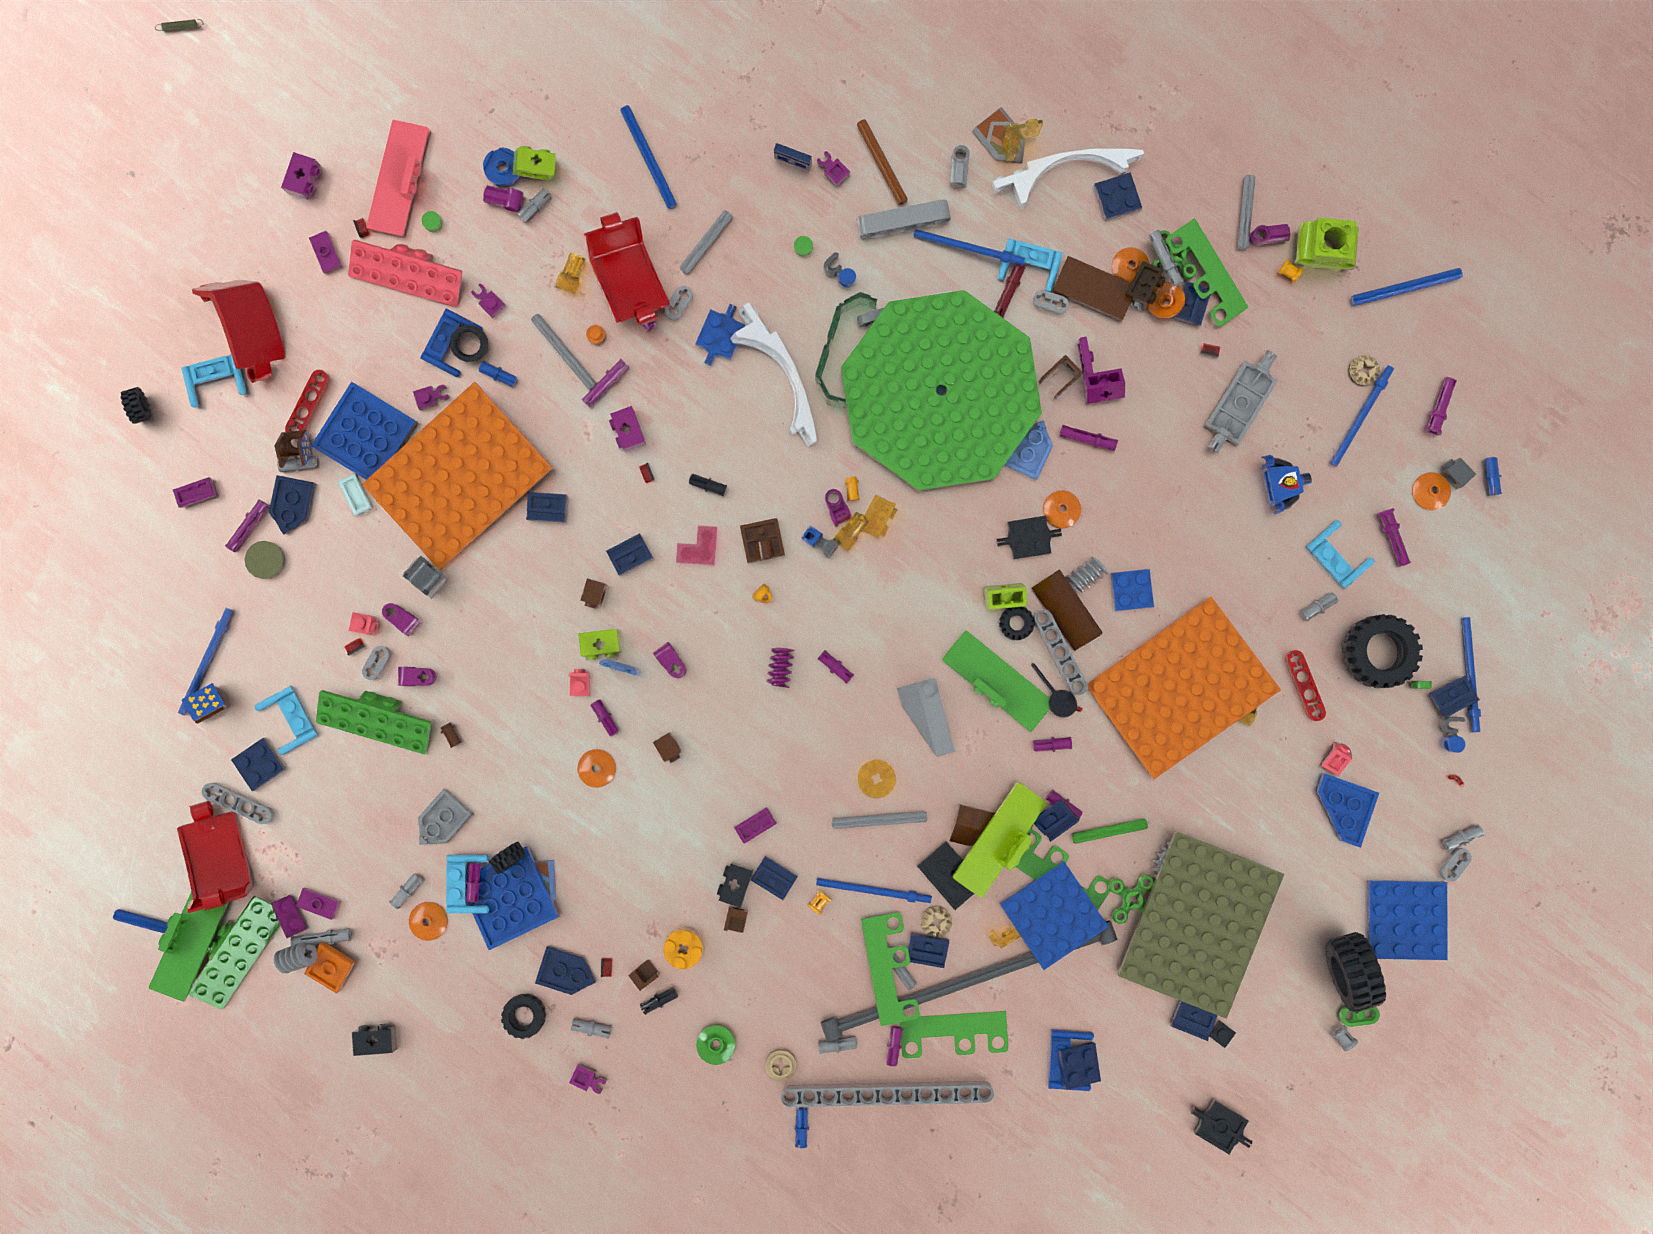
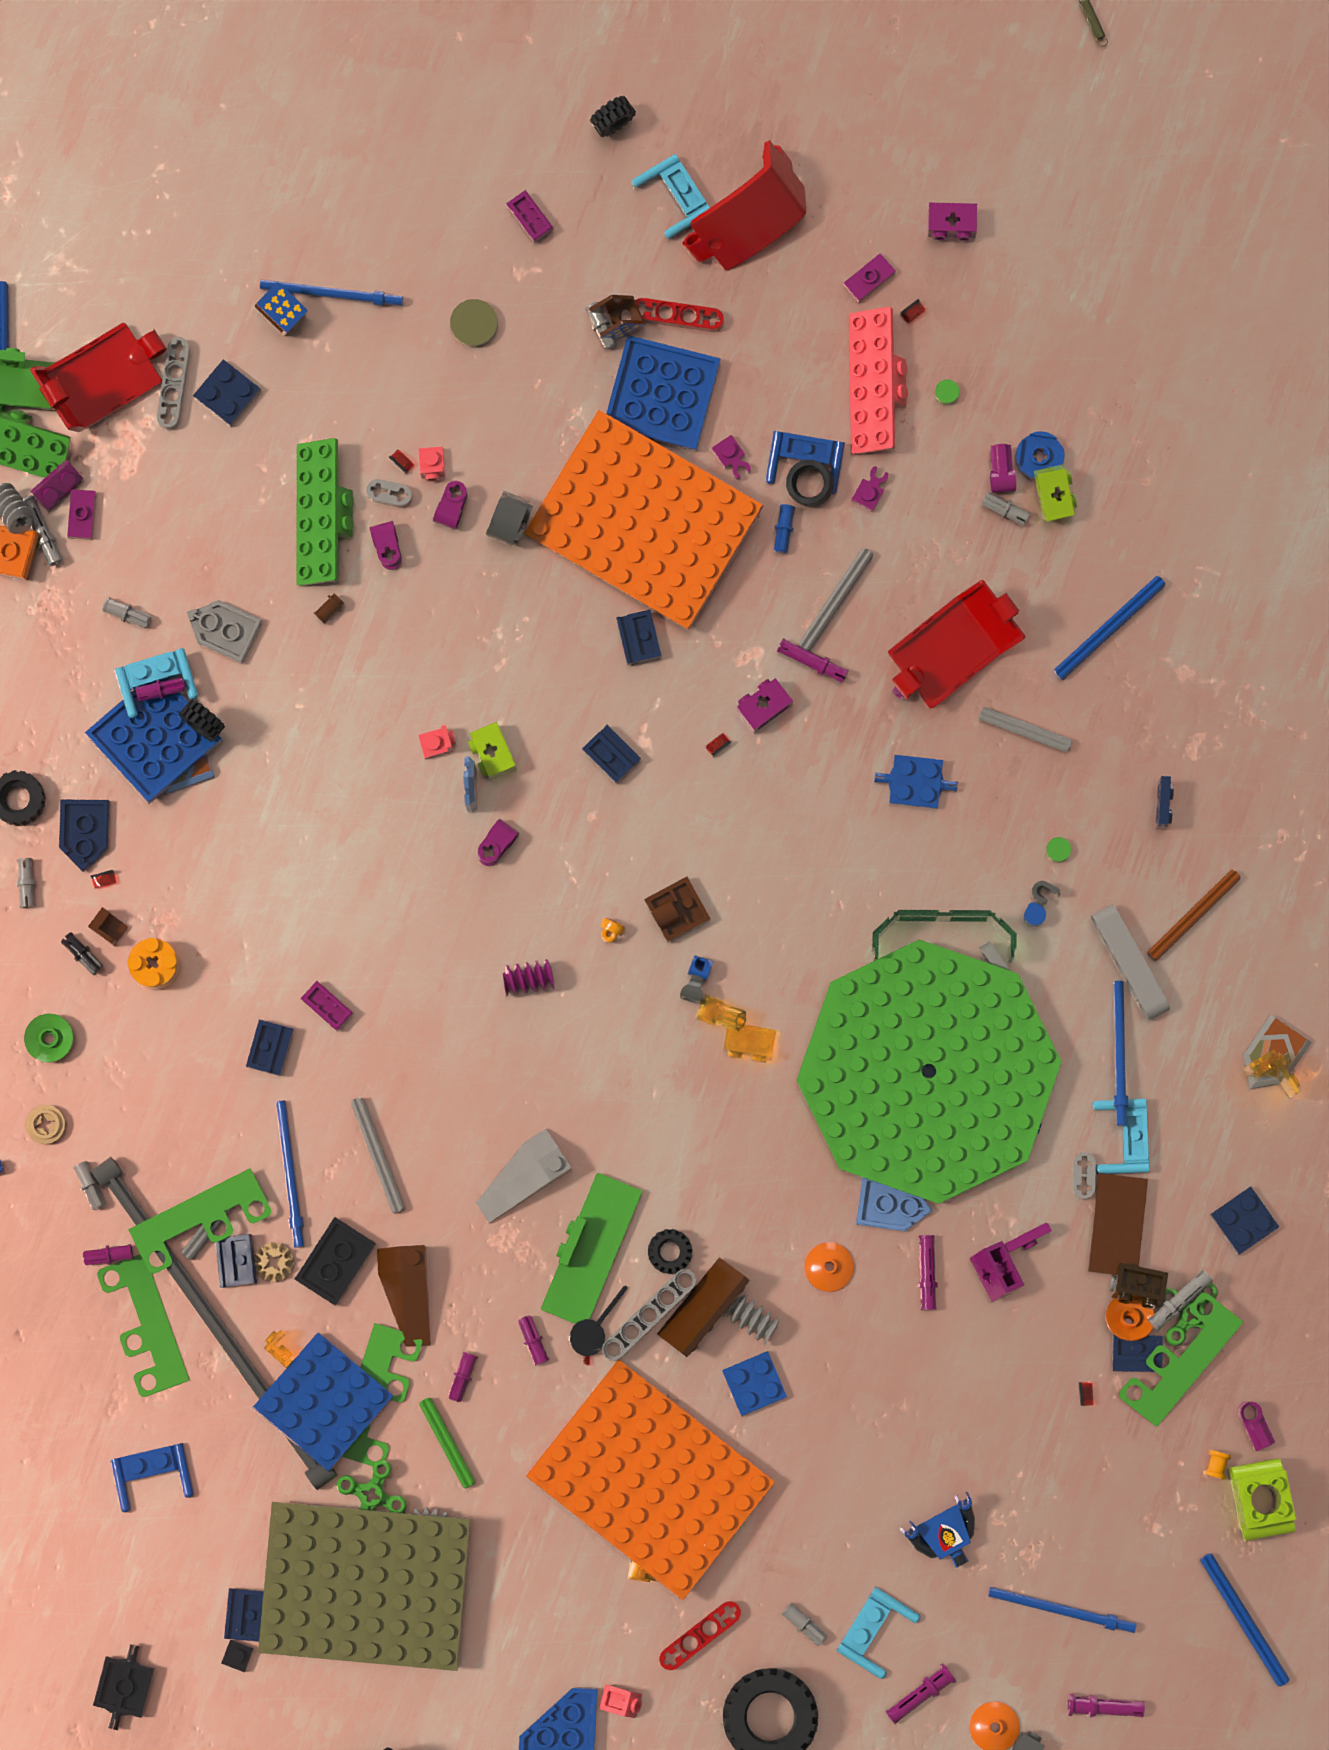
camera: 75 degrees right, 5 degrees down
magenta pin [225,499,269,552] -> none
medium azure plate [255,685,318,755] -> none
dark blue tile [269,475,314,535] -> none
light aqua tile [338,474,373,516] -> none
coral bracket [366,120,430,237] -> none
orange dish [409,902,448,941] -> none
clear yellow piece [556,253,586,294] -> none
orange dish [577,749,616,788] -> none
reddish brown brick [581,578,608,609] -> none
orange plate [586,325,605,344] -> none
magenta axle [590,699,618,736] -> none
reddish brown brick [653,732,682,763] -> none
light grey beam [665,286,693,320] -> none
clear pink plate [676,525,717,565] -> none
black axle [689,474,727,497] -> none
black brick [717,862,754,908] -> none
reddish brown panel [724,906,748,933] -> none
white slope [730,303,817,447] -> none
light grey beam [781,1081,994,1107] -> none
light orange bush [807,890,832,915] -> none
magenta plate [817,151,850,186] -> none
magenta pin [817,650,854,684] -> none
magenta piece [825,489,853,527] -> none
light orange pin [844,476,860,501] -> none
clear yellow plate [857,760,896,798] -> none
light grey piece [950,145,970,186] -> none
lime bracket [953,782,1047,898] -> none
lime brick [984,583,1027,610] -> none
white slope [992,149,1144,209] -> none
dark red pin [994,263,1026,318] -> none
black plate [996,515,1062,559] -> none
dark blue plate [1034,798,1080,842] -> none
reddish brown piece [1039,355,1083,399] -> none
dark blue plate [1057,1042,1101,1090] -> none
orange dish [1112,247,1150,283] -> none
light grey plate [1205,350,1278,454] -> none
light grey axle [1238,175,1256,250] -> none
tan gear [1349,355,1380,385] -> none

